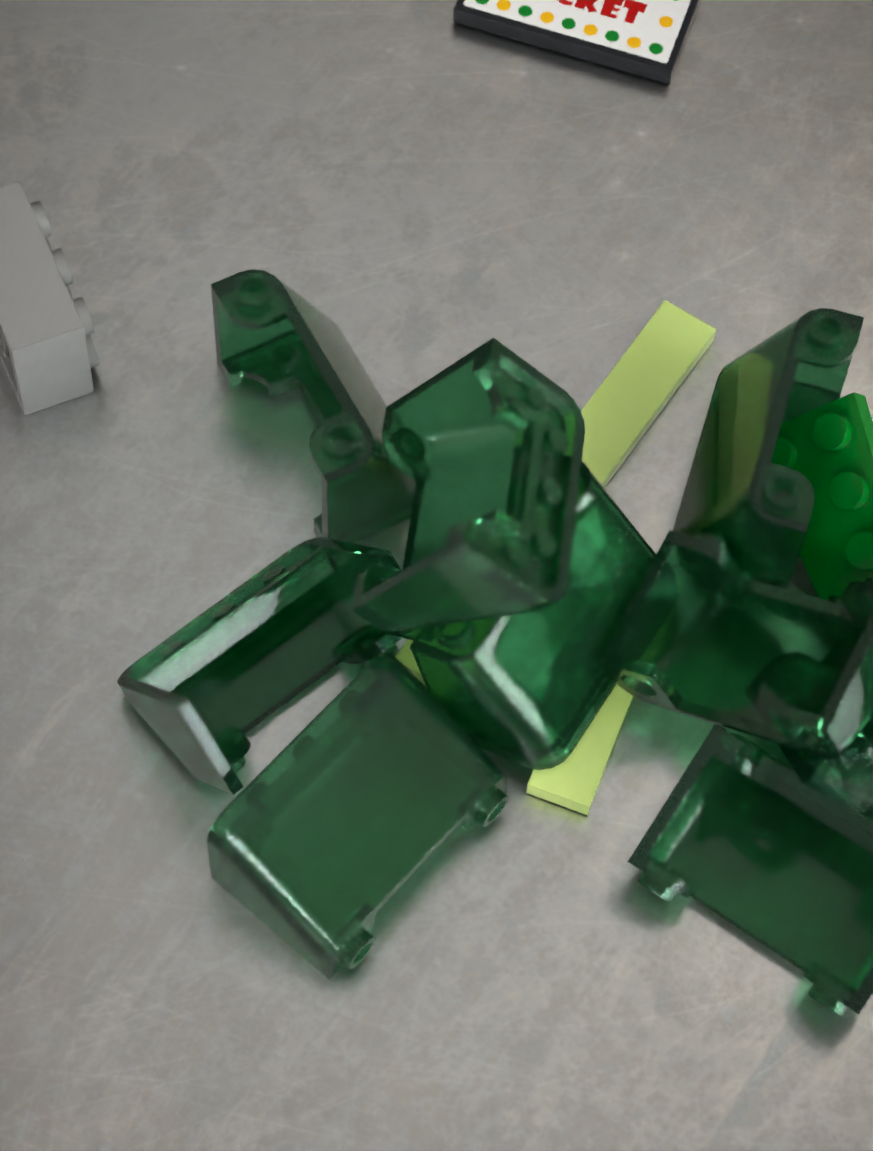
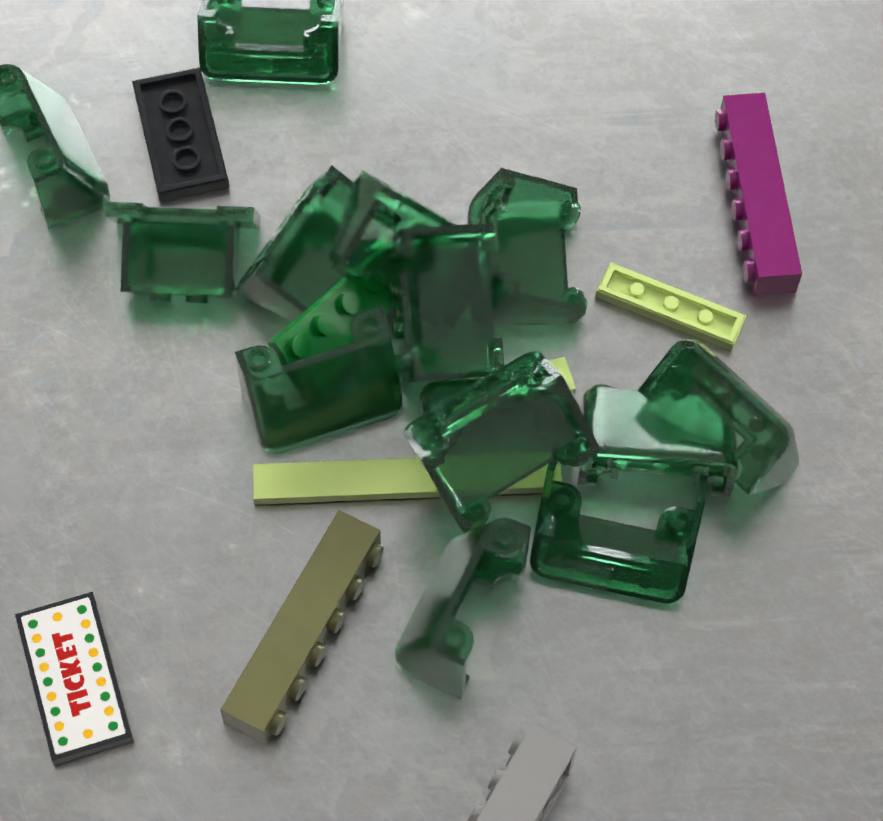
camera: 125 degrees left, 0 degrees up
none -> olive brick [220,510,384,745]
none -> yellowish green tile [595,262,746,351]
none -> clear green windscreen [638,339,799,495]

